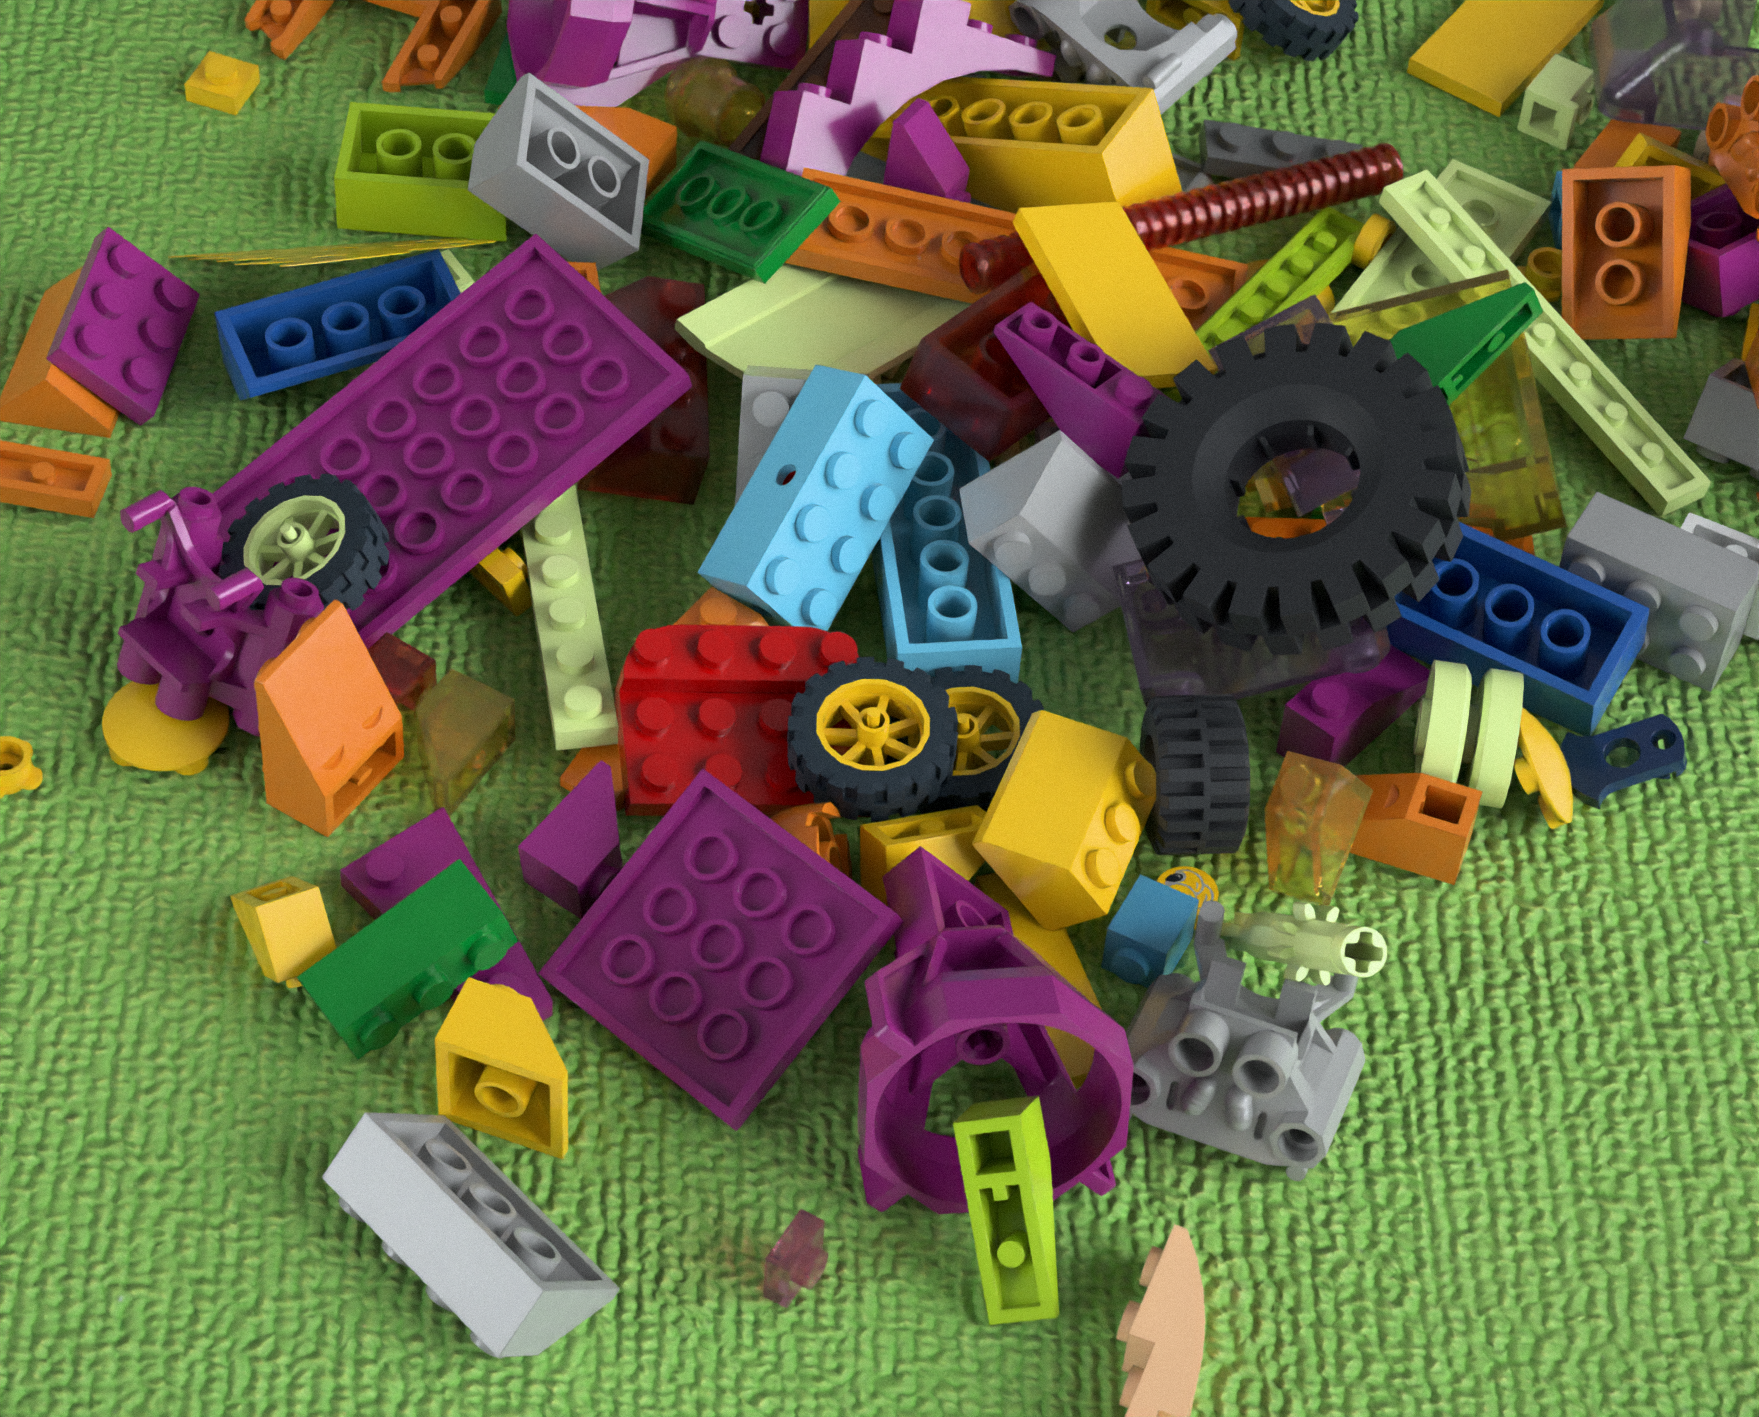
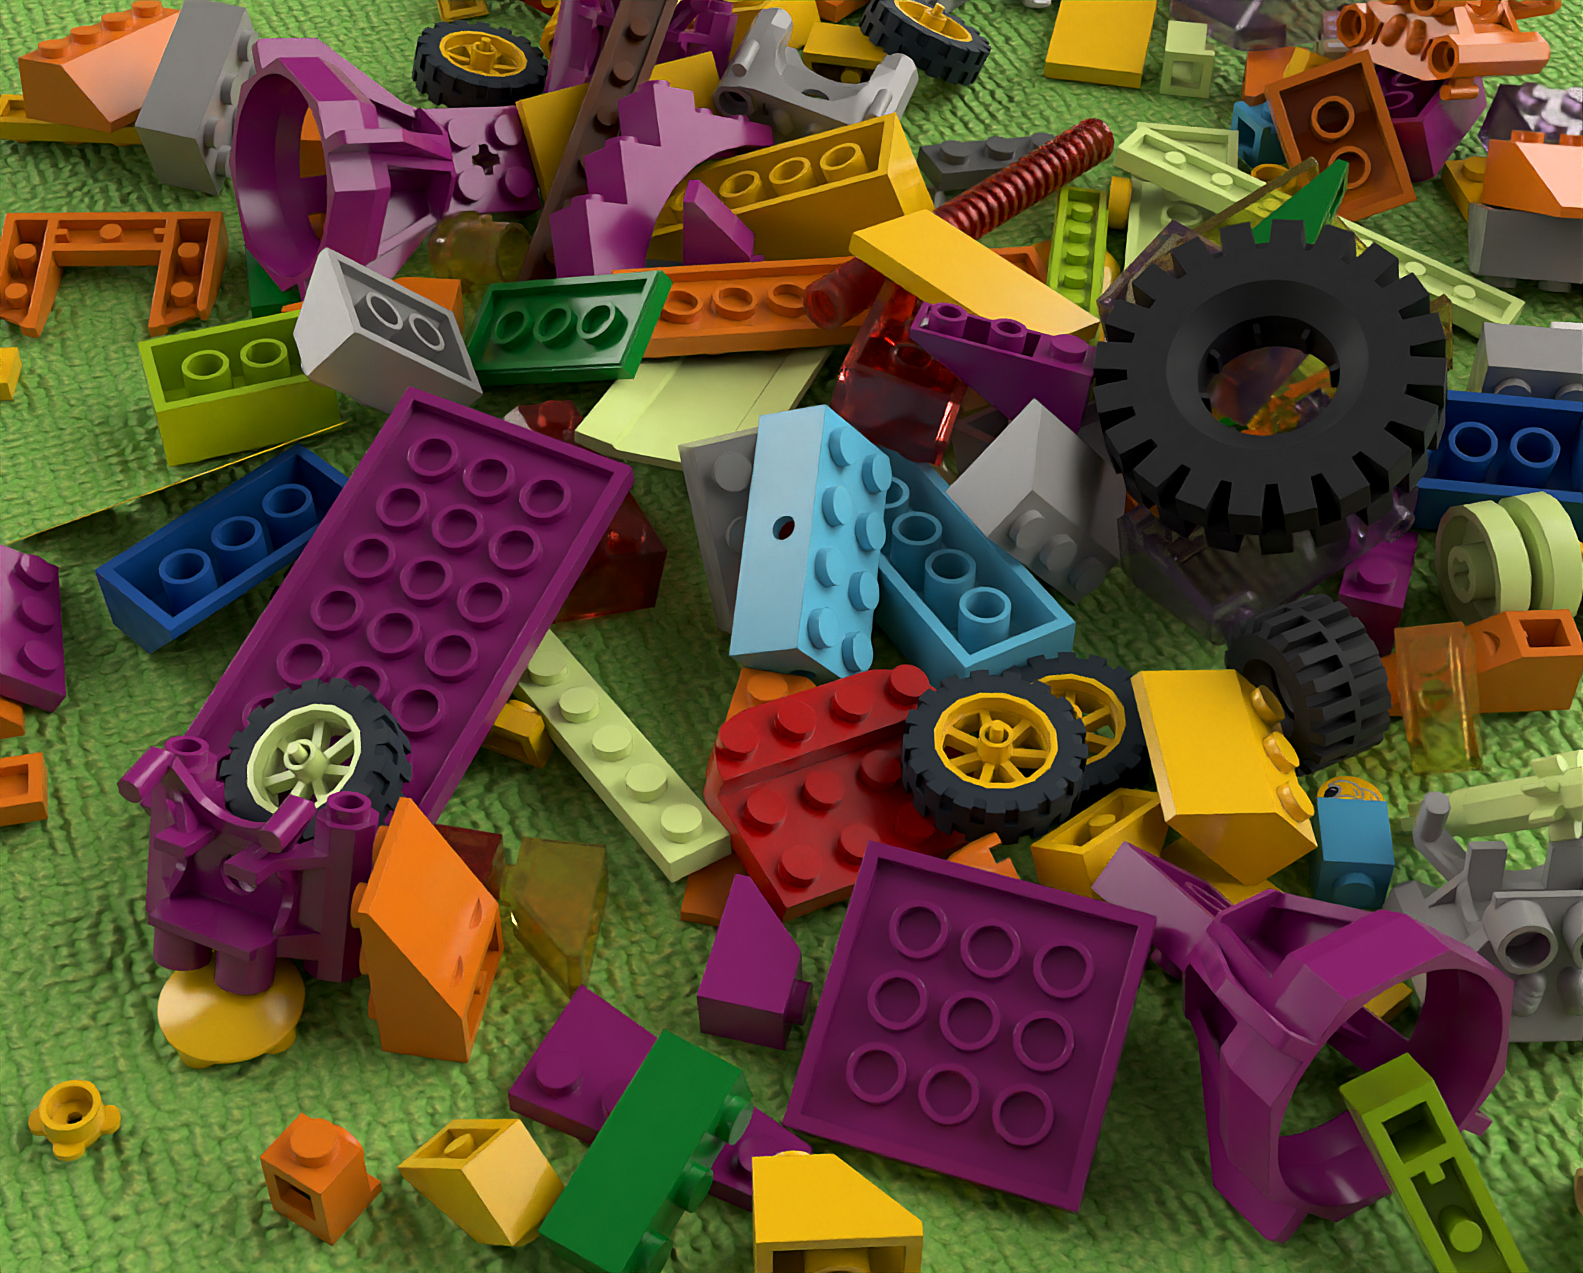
camera: 20 degrees left, 5 degrees down
none -> orange brick [260,1112,382,1246]

